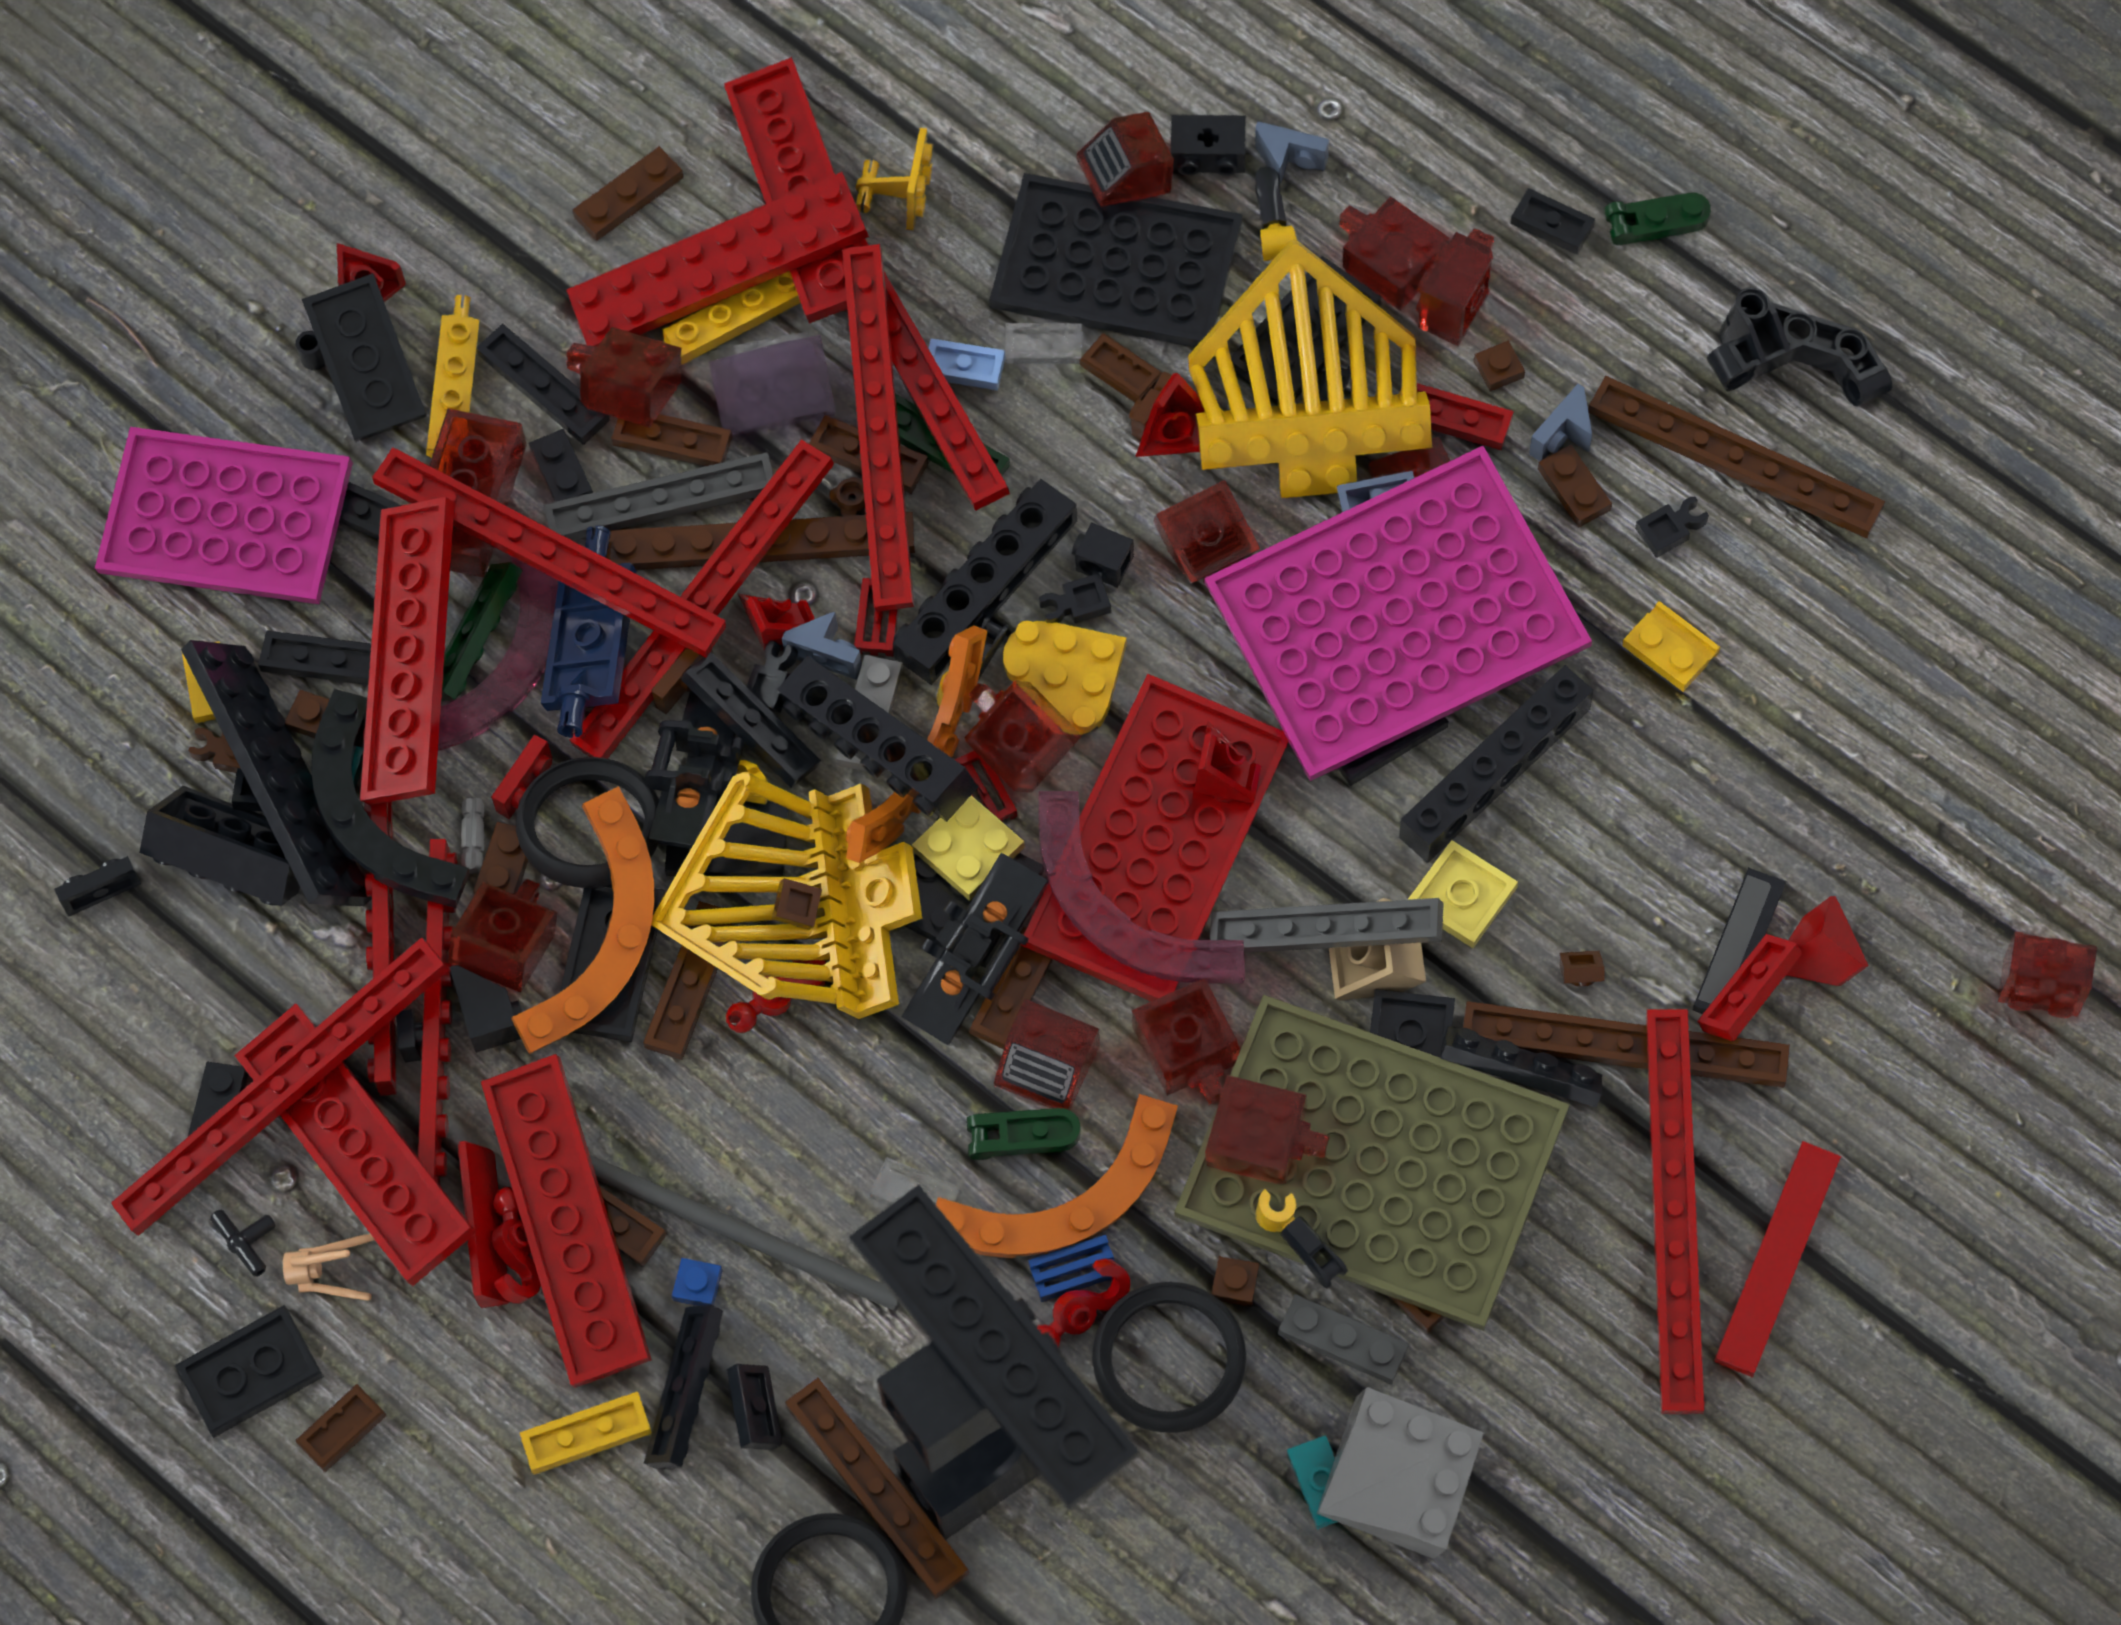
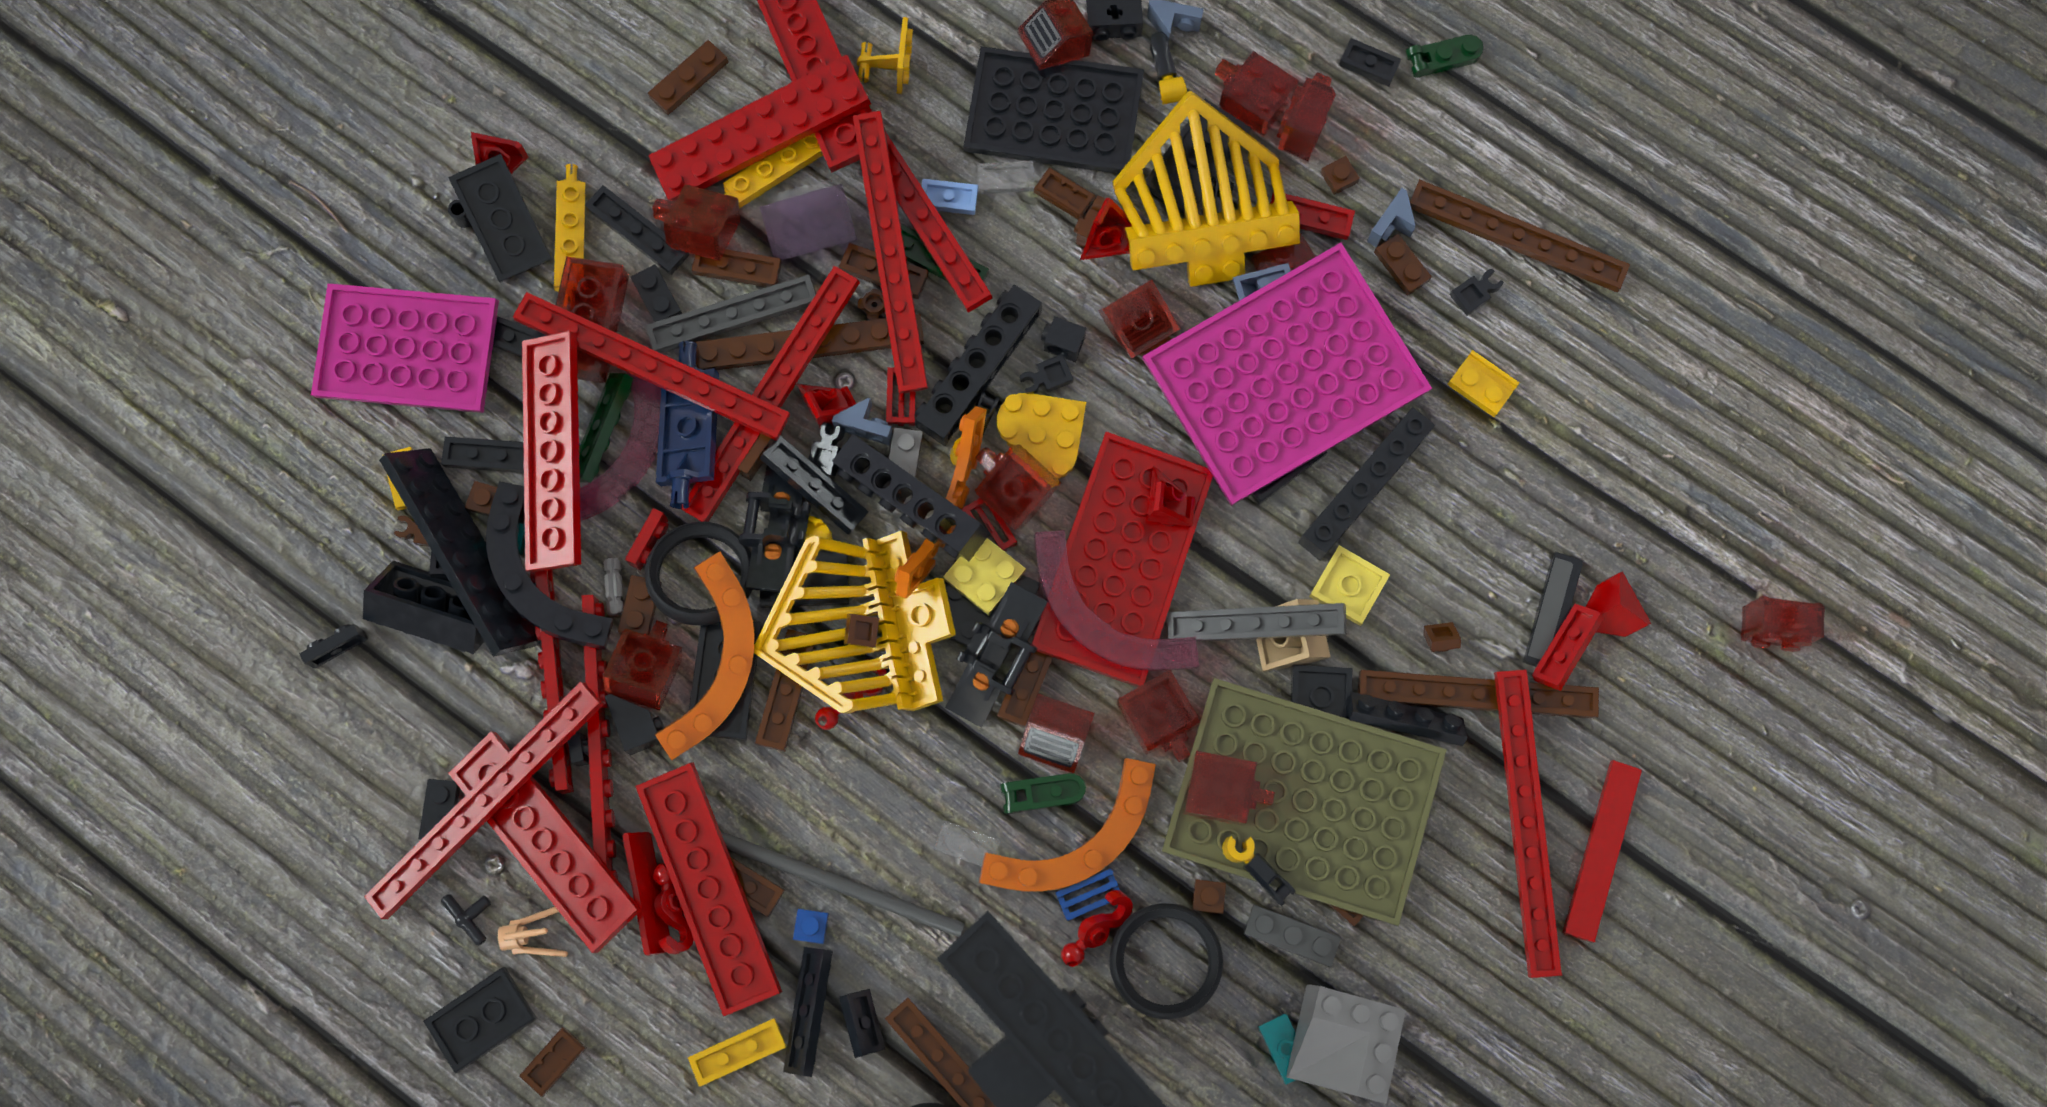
camera: 10 degrees left, 10 degrees up
black connector [1707,287,1892,407] -> none

